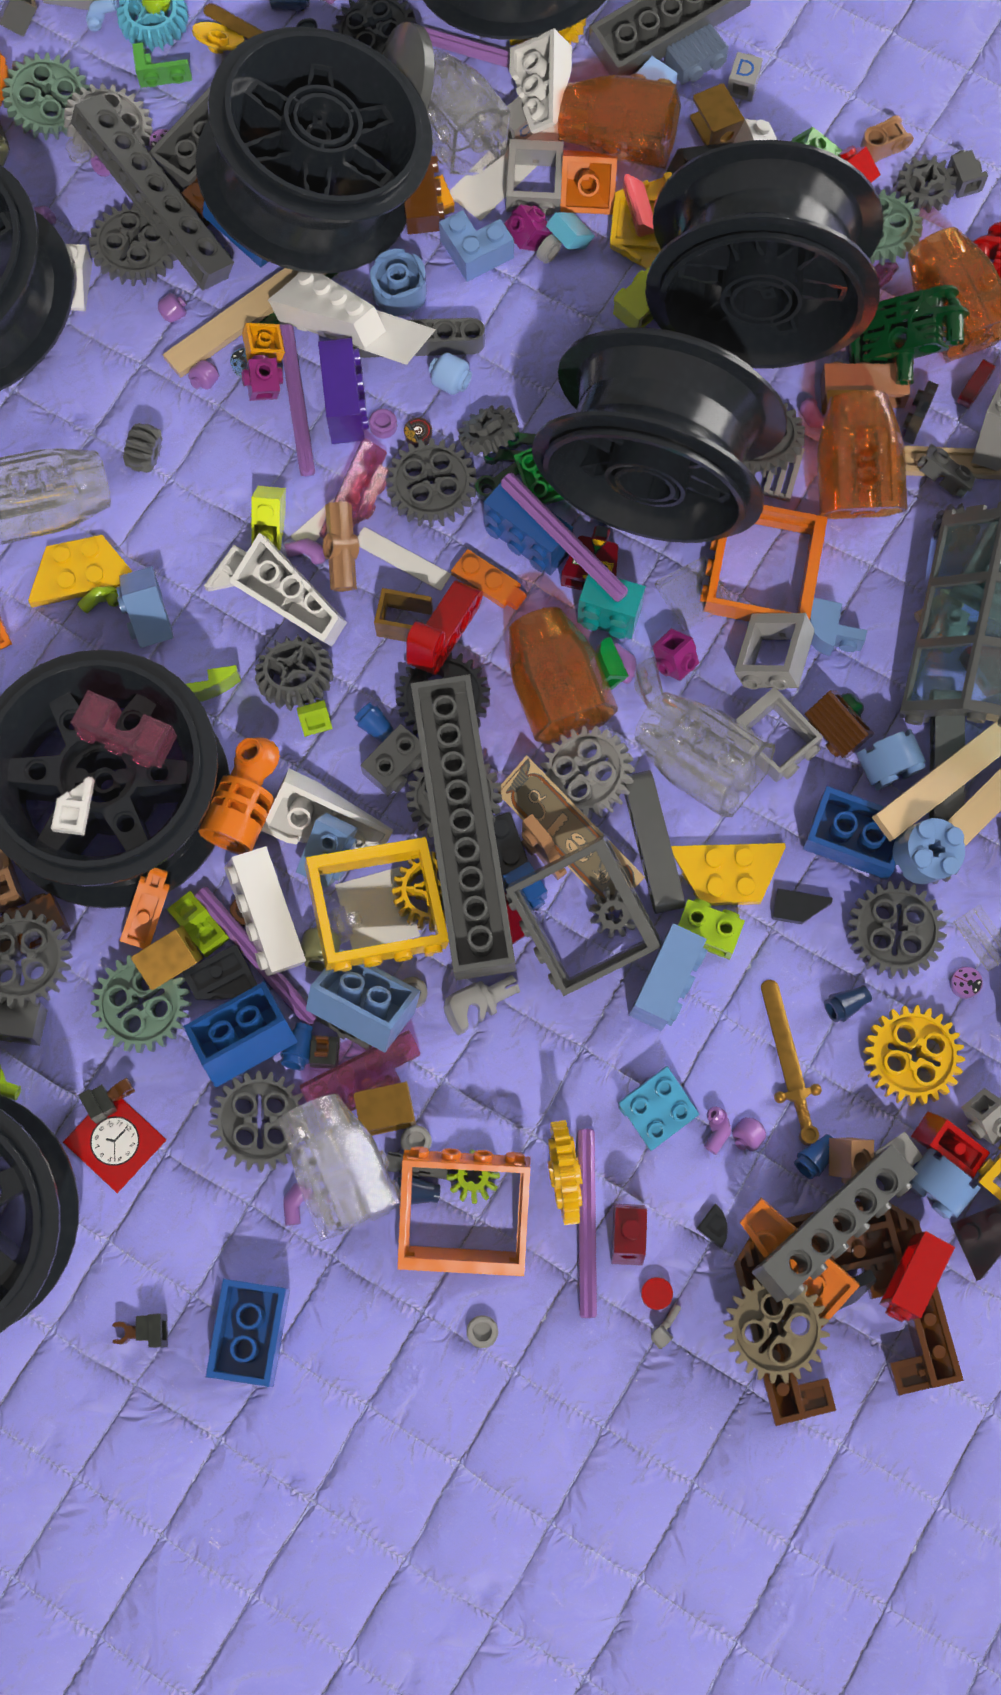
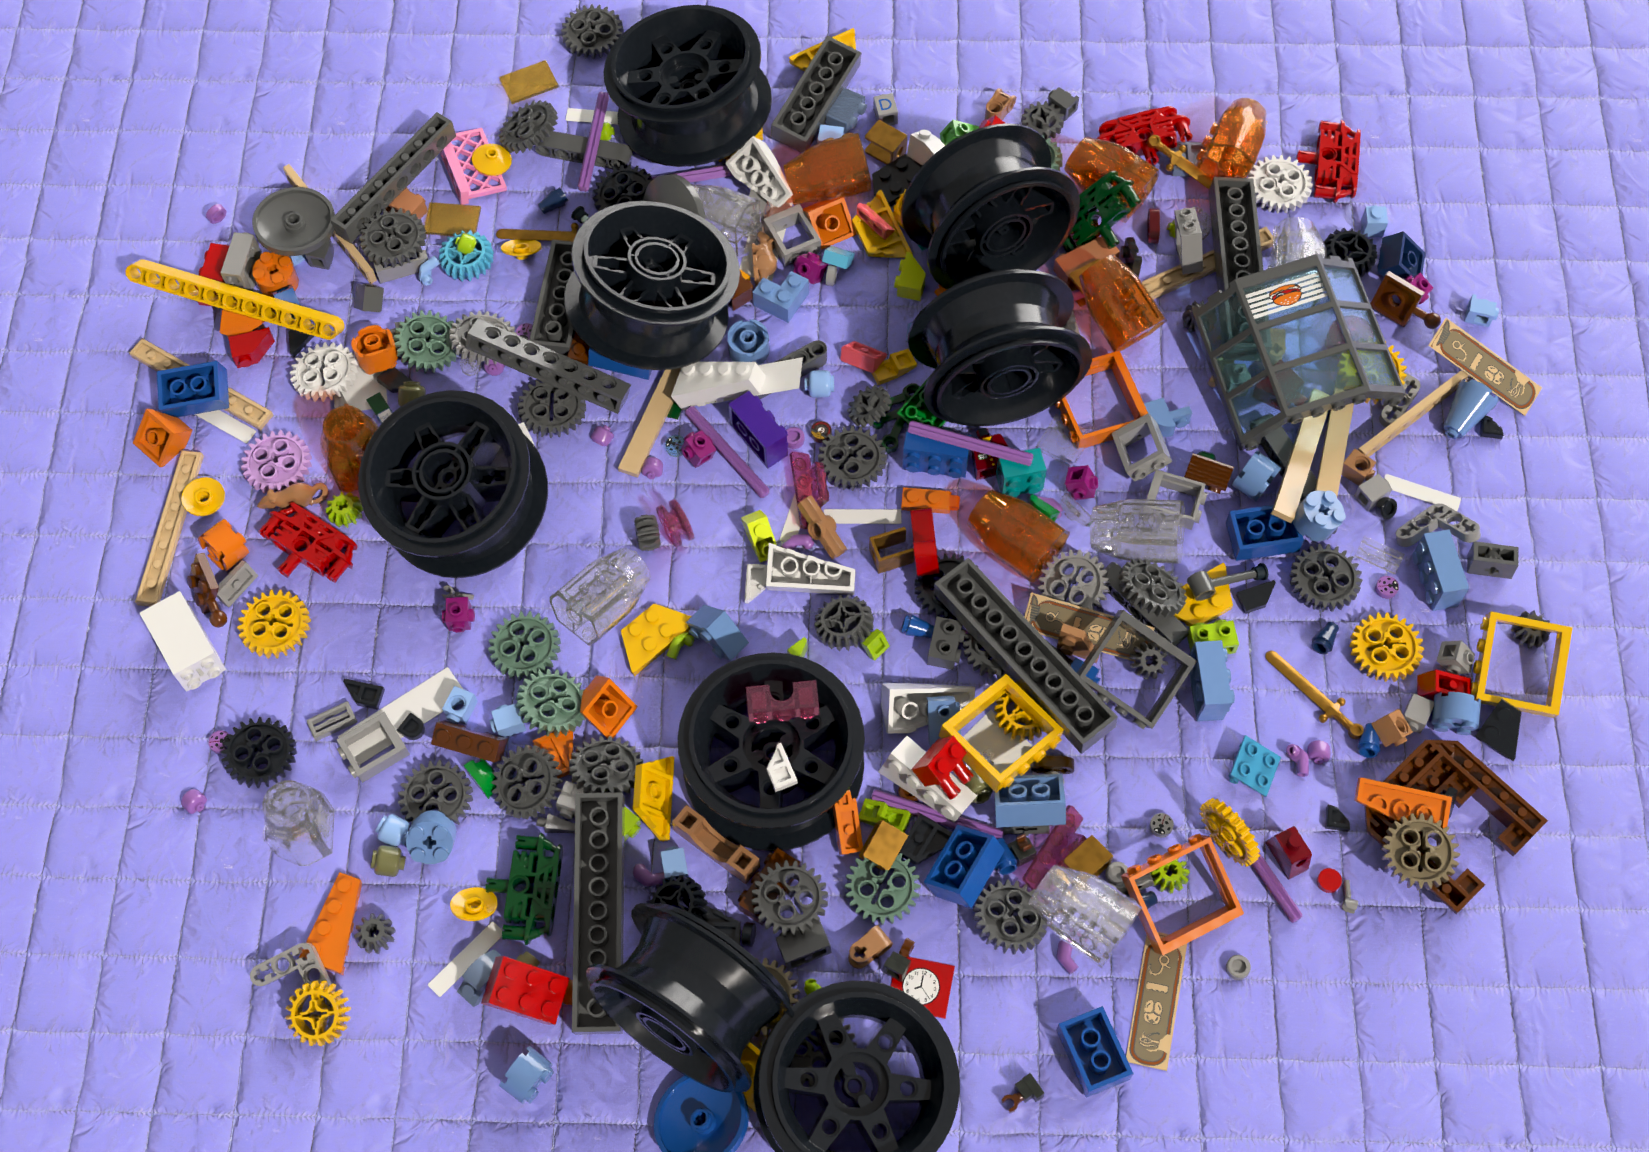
camera: 30 degrees left, 10 degrees down
bright green bracket [132,42,192,88] -> none
orange cylinder [198,737,280,854] -> none
light orange piece [242,323,285,363] -> none
light grey piece [443,975,520,1035] -> none
dark grey brick [751,1144,918,1302] -> none
red window [879,1231,955,1322] -> none
dark grey hinge [916,444,976,498] -> none
none -> clear pink wheel [656,499,694,548]
none -> medium nougat animal [752,231,777,287]
none -> coral slope [841,341,887,373]
none -> medium nougat piece [848,925,893,969]
none -> yellow slope [871,348,917,385]
none -> red brick [911,735,974,800]
none -> dark brown beam [1031,755,1074,774]
none -> dark grey gear [1118,558,1187,618]
none -> sticker [1126,932,1187,1071]
none -> light grey tile [1150,813,1174,838]
none -> dark grey piece [1187,563,1269,601]

